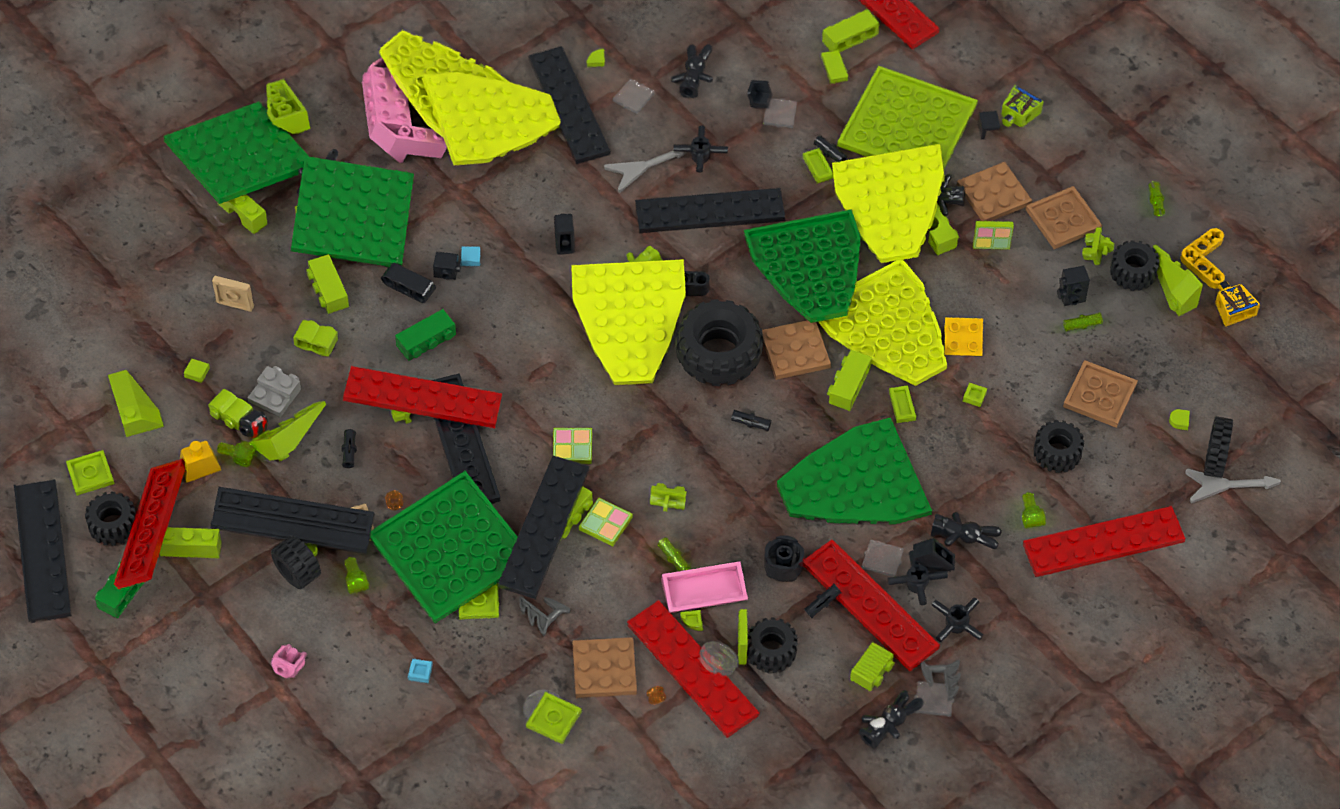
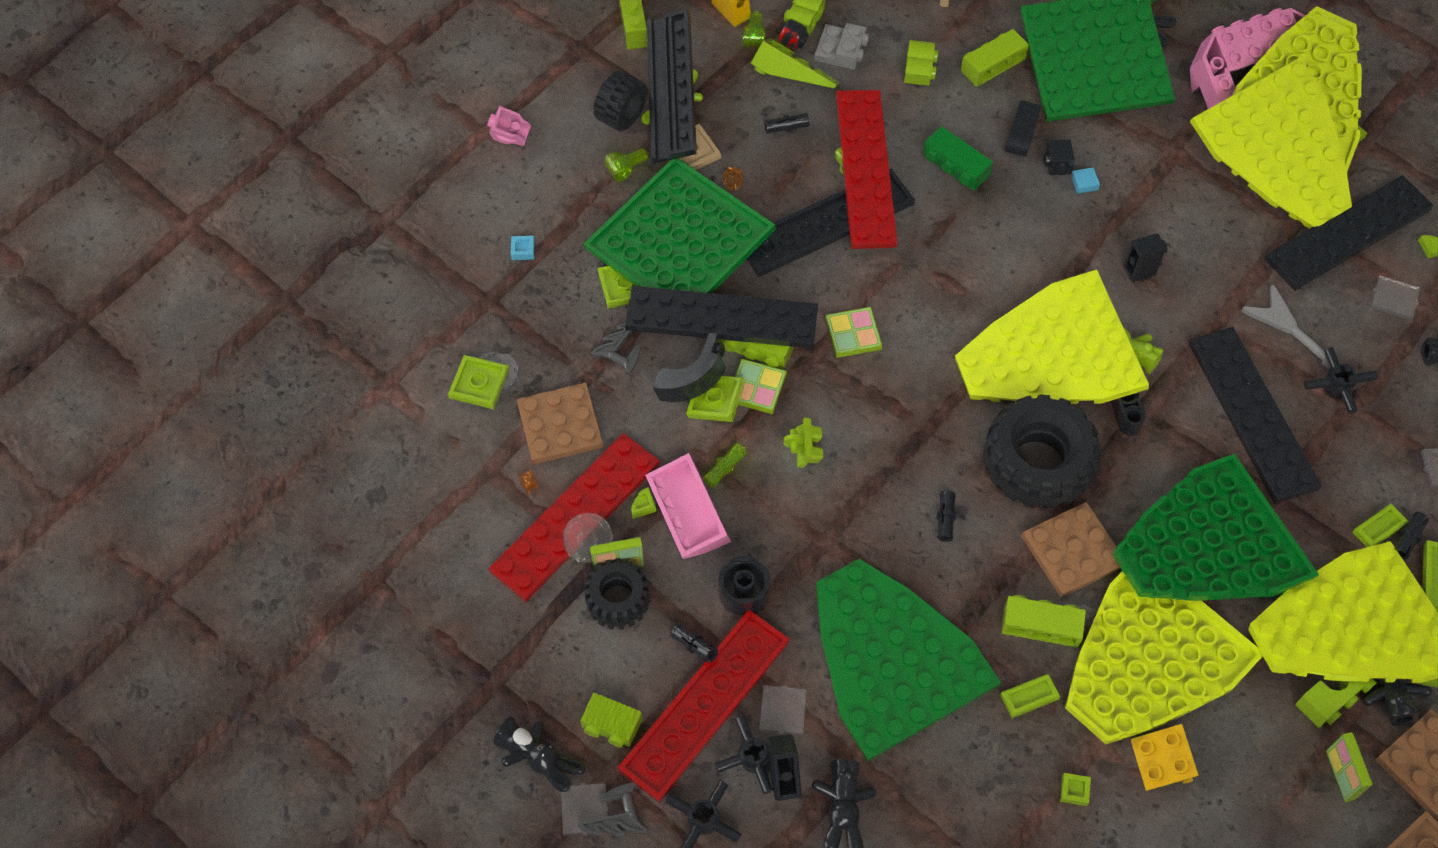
camera: 80 degrees right, 5 degrees up
none -> black arch [652,333,726,402]
none -> lime tile [686,376,745,422]

